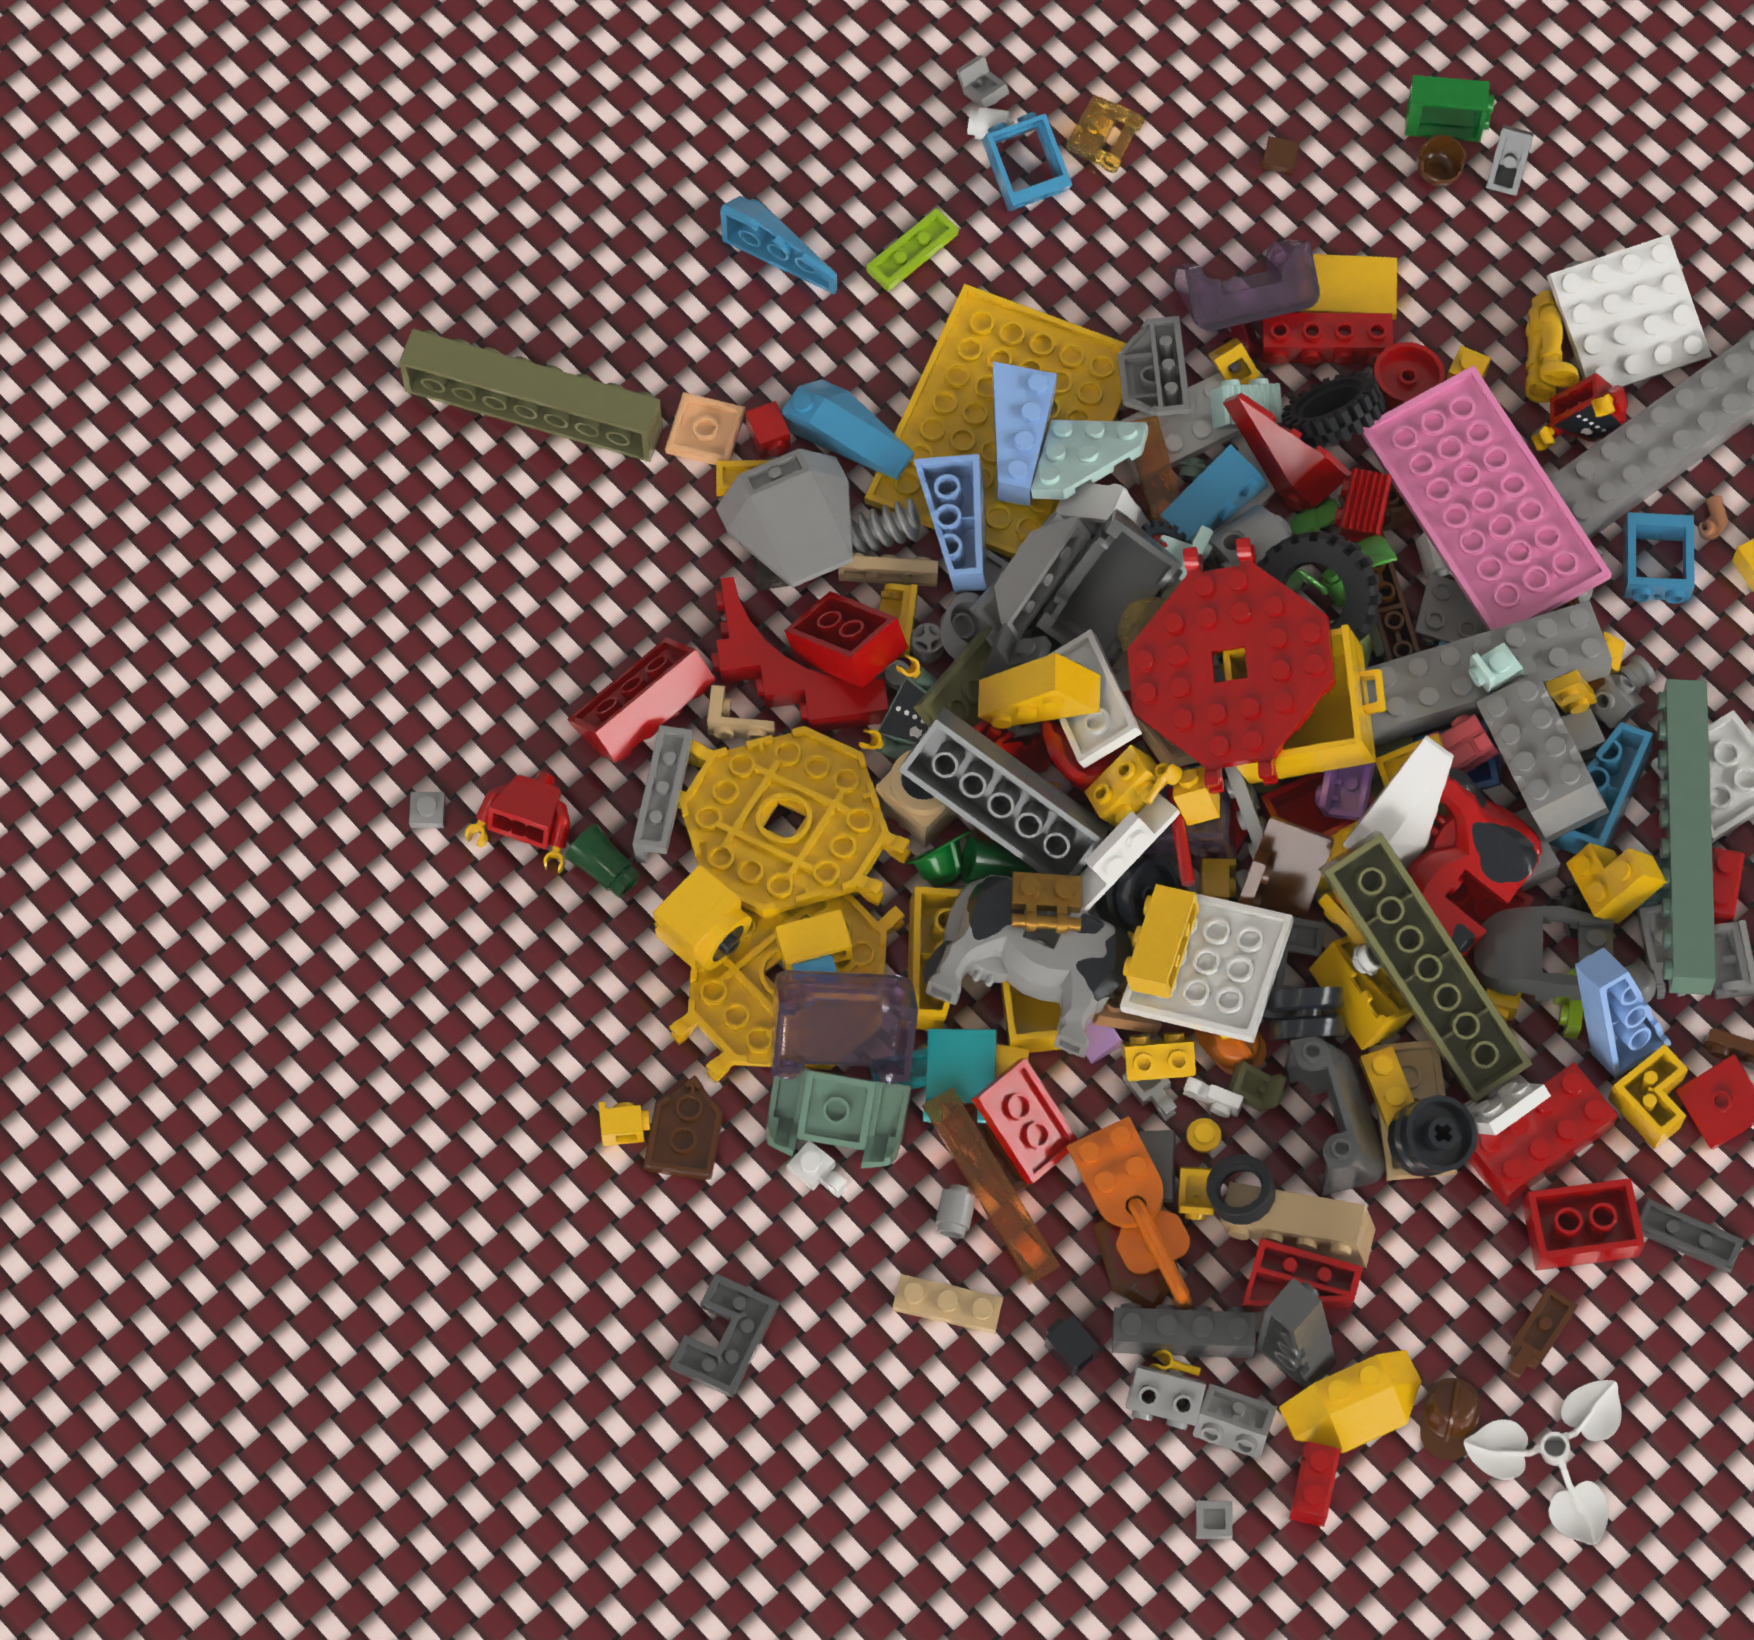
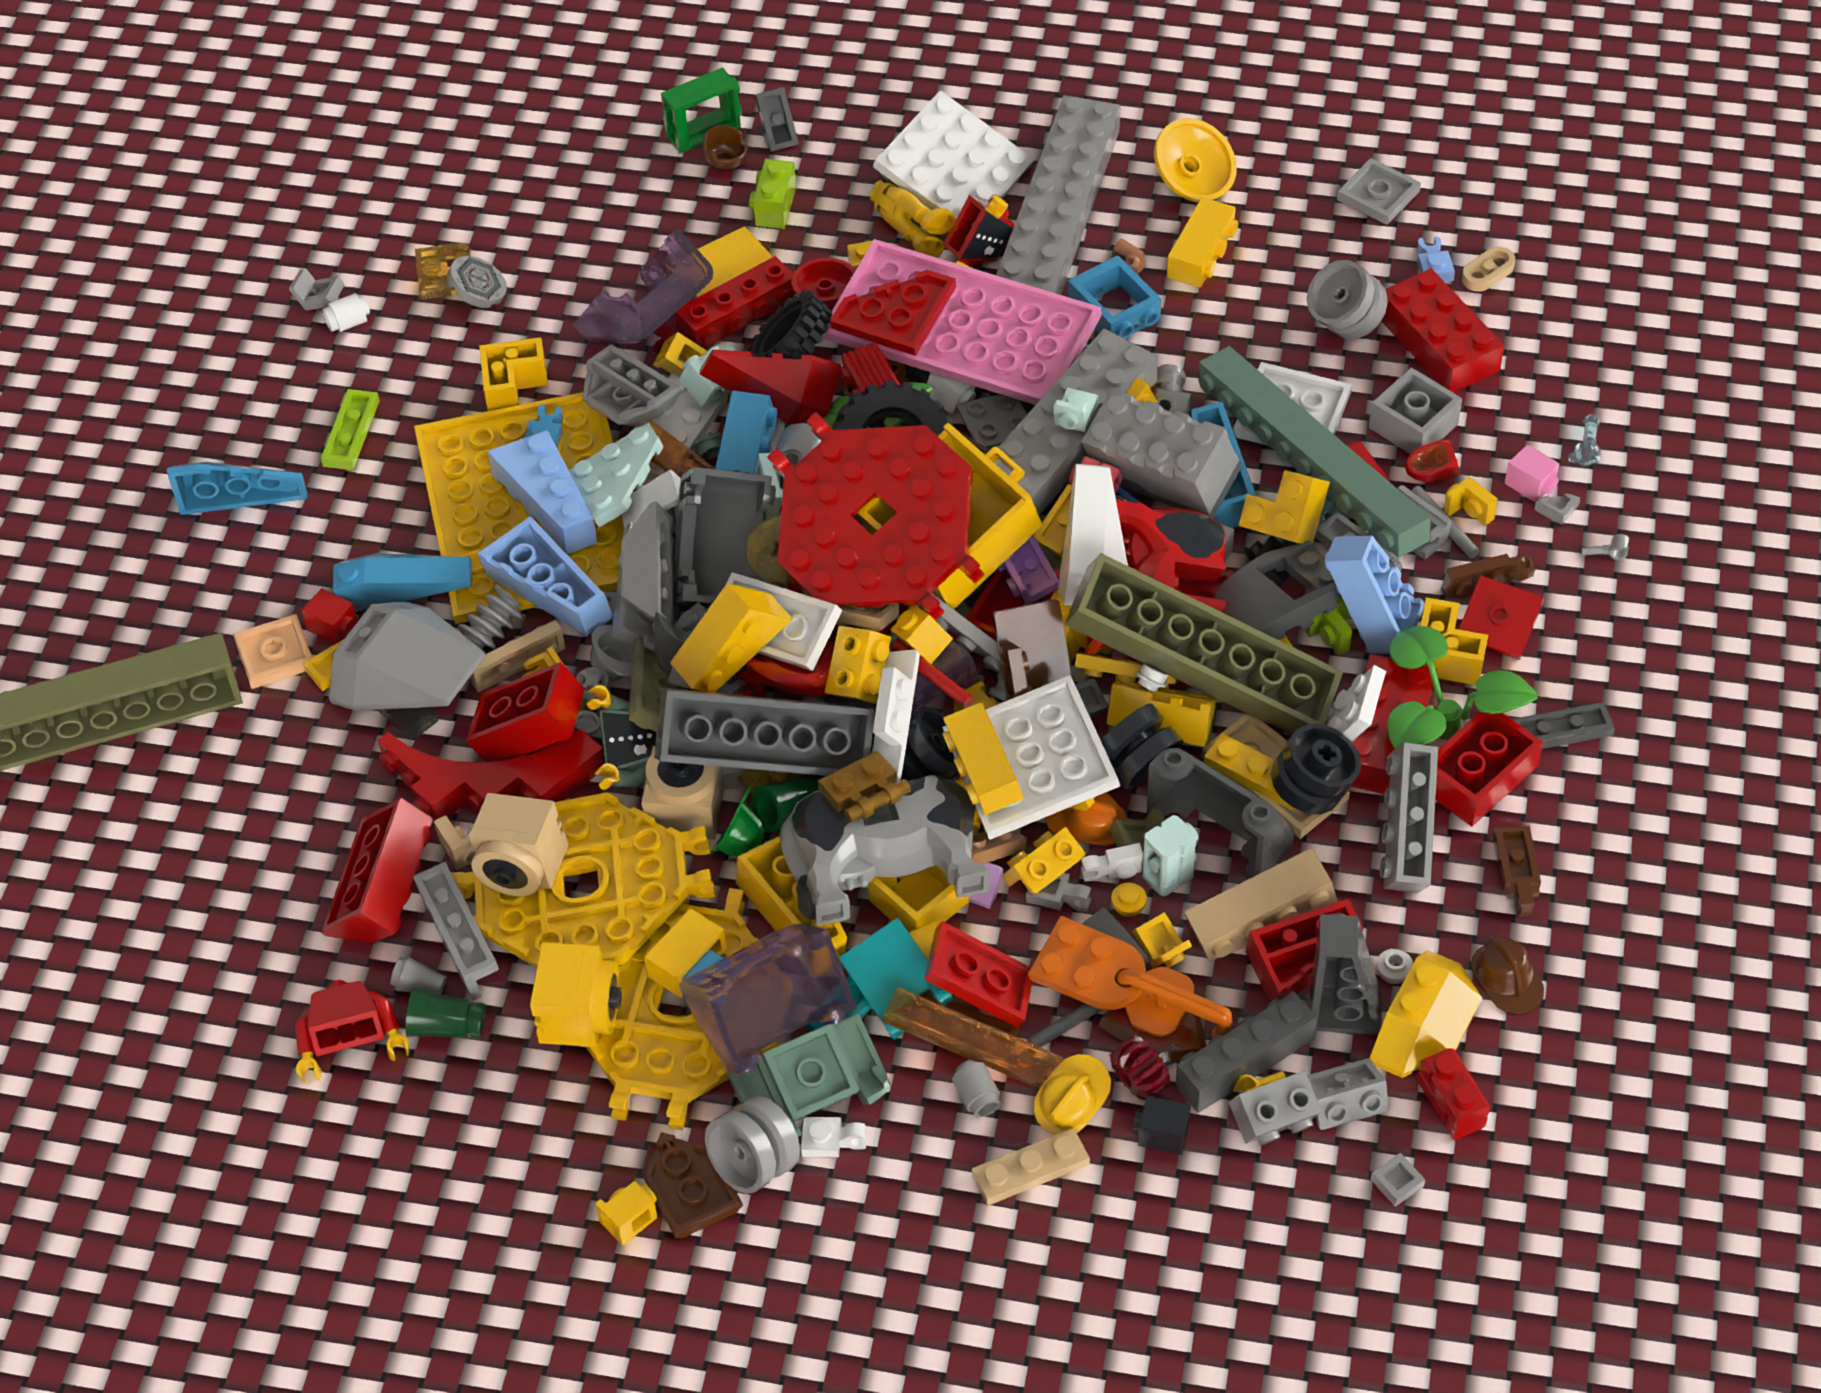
camera: 35 degrees left, 15 degrees down
light grey plate [409,792,445,828] -> none
dark grey plate [669,1273,779,1398] -> none
dark azure window [982,112,1072,212] -> none
yellow hand [1144,763,1182,805] -> none
black tyre [1206,1154,1276,1225] -> none
reddish brown tile [1261,136,1300,175] -> none
white plant [1464,1380,1622,1545] -> none
none -> light grey cone [390,957,447,994]
none -> light grey tile [447,256,507,308]
none -> tan piece [469,793,569,896]
none -> yellow brick [479,337,548,411]
none -> dark azure plate [524,404,563,447]
none -> light grey wheel [705,1096,800,1194]
none -> lime brick [749,159,796,229]
none -> red plate [830,270,957,356]
none -> dark grey bar [1026,1004,1102,1051]
none -> yellow piece [1034,1054,1111,1135]
none -> dark red gear [1110,1035,1170,1101]
none -> light aqua brick [1142,815,1198,897]
none -> white plate [1376,949,1413,984]
none -> light grey brick [1380,743,1438,893]
none -> bright green plant [1388,626,1538,750]

